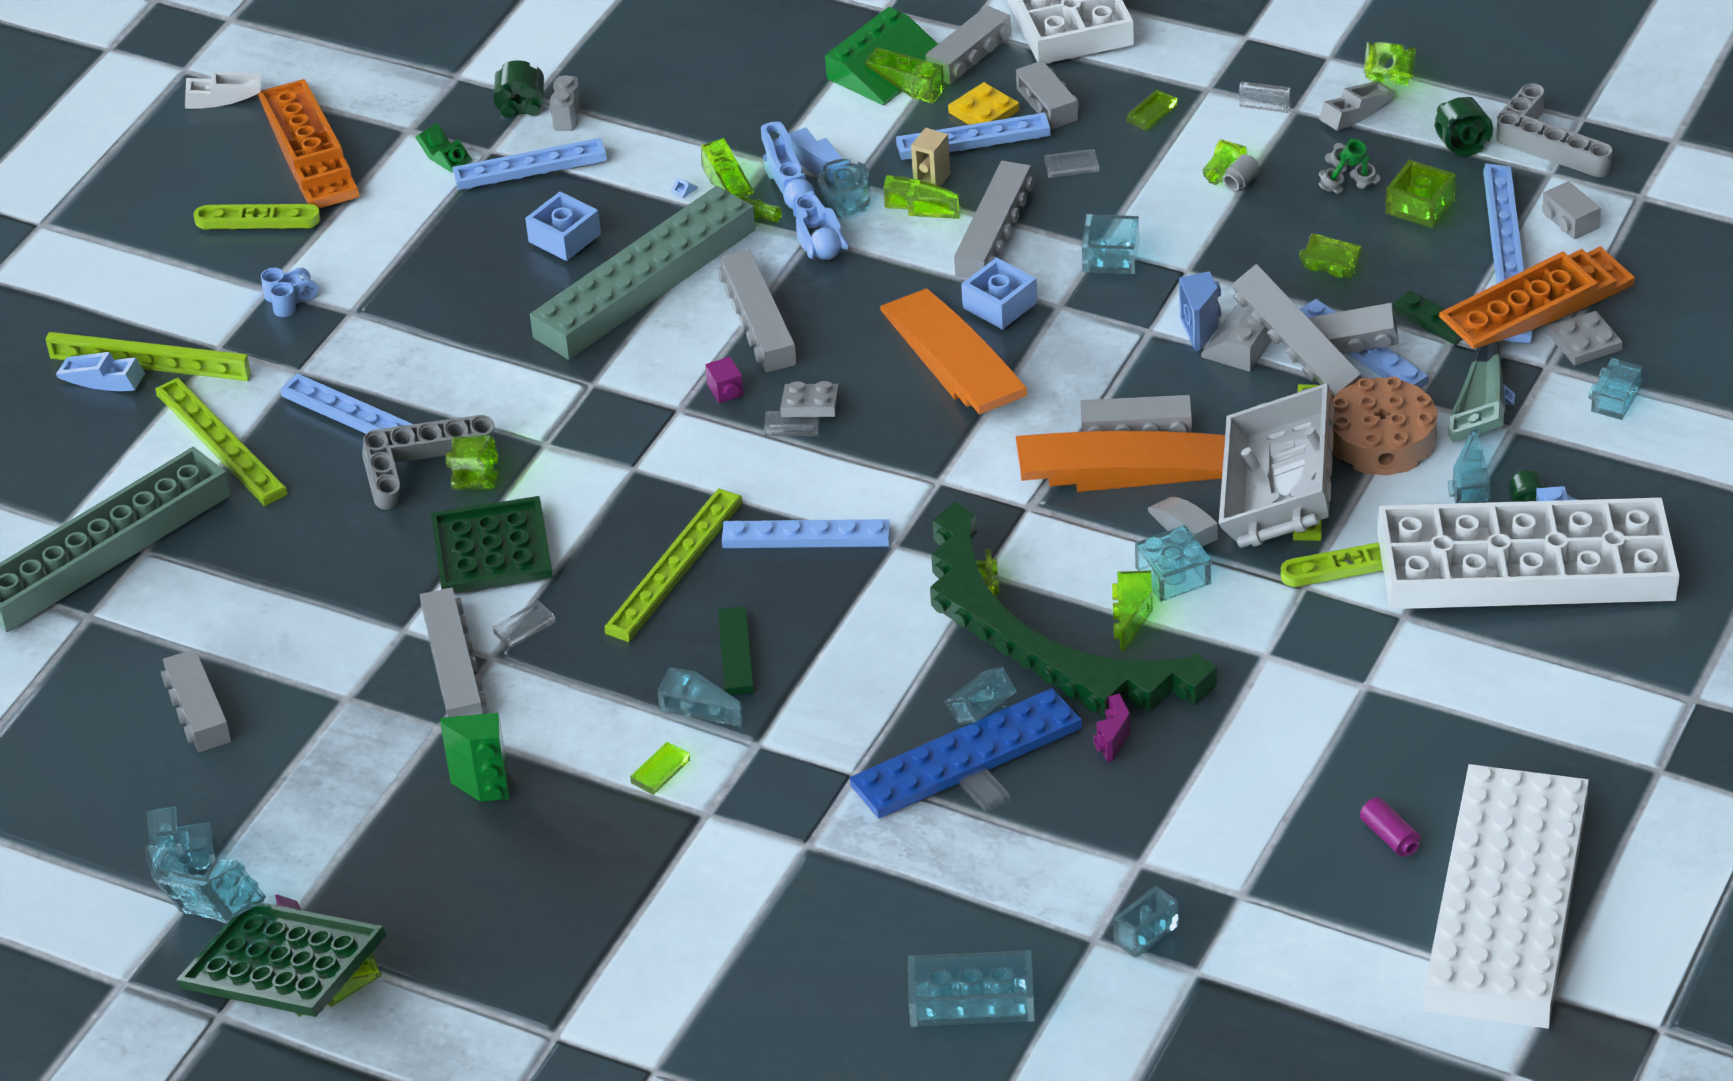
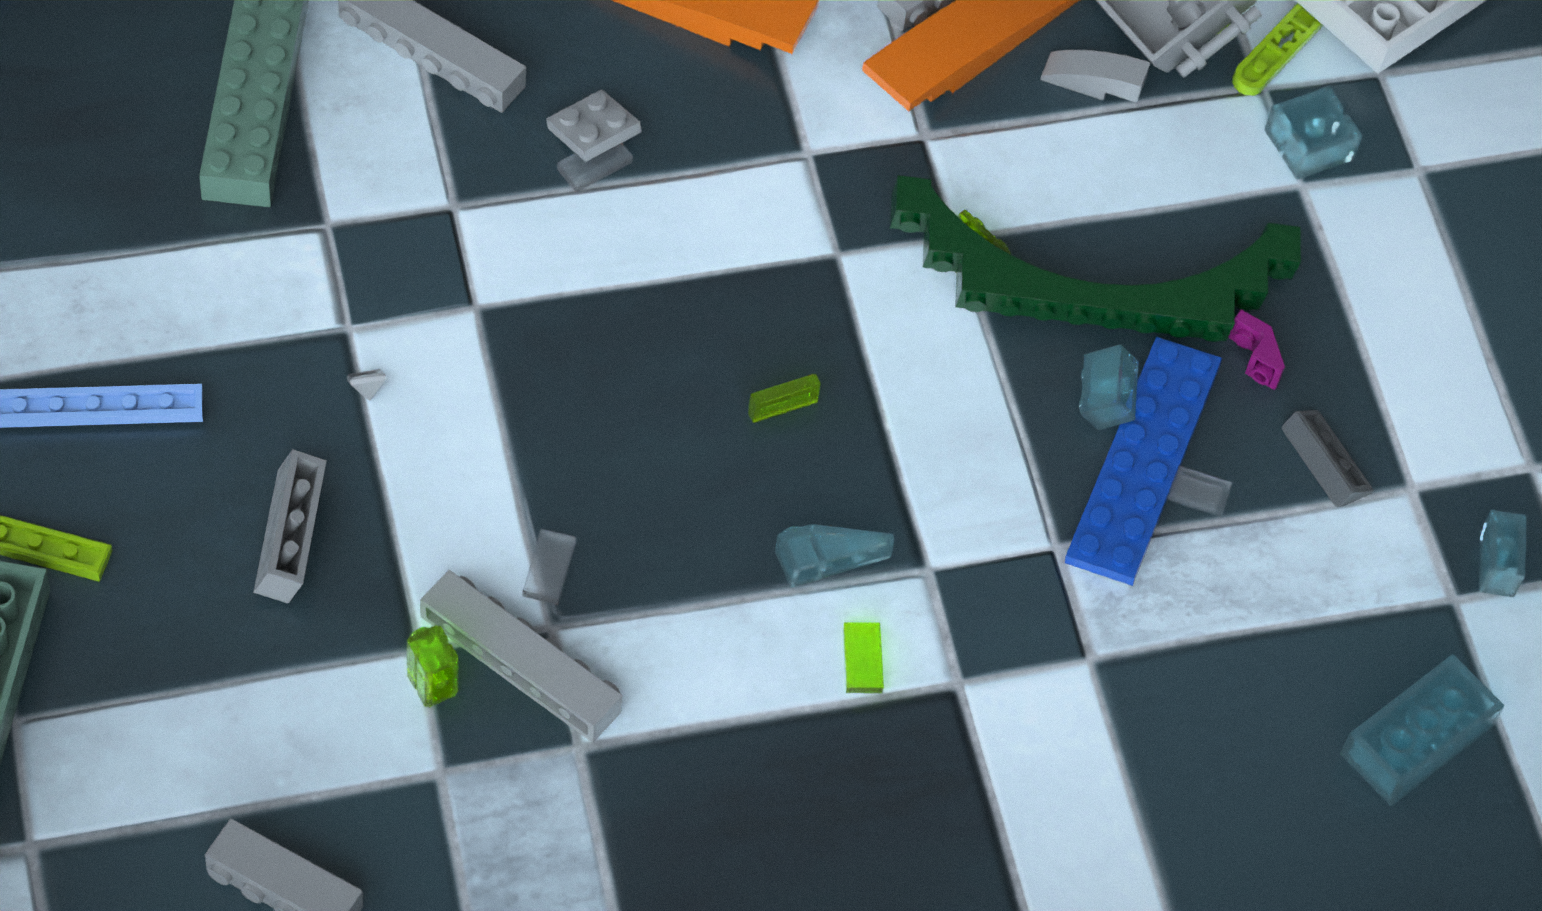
camera: 50 degrees left, 15 degrees up
light grey beam [362,415,494,510] -> none
dark green plate [431,496,553,593] -> none
green slope [440,713,509,802] -> none
clear neon green brick [446,436,498,490] -> none
light blue brick [525,192,601,261] -> none
lime tile [604,488,743,642] -> none
magenta brick [705,356,744,403] -> none
dark green tile [718,606,754,696] -> none
light blue plate [722,519,890,548] -> none
clear neon green slope [1112,570,1153,652] -> none
clear light blue brick [1135,525,1211,602] -> none
none -> light grey brick [253,449,326,603]
none -> light grey slope [347,369,386,401]
none -> clear neon green brick [407,625,459,707]
none -> clear neon green tile [748,374,821,423]
none -> clear light blue piece [1264,86,1363,180]
none -> dark grey slope [1282,410,1374,507]

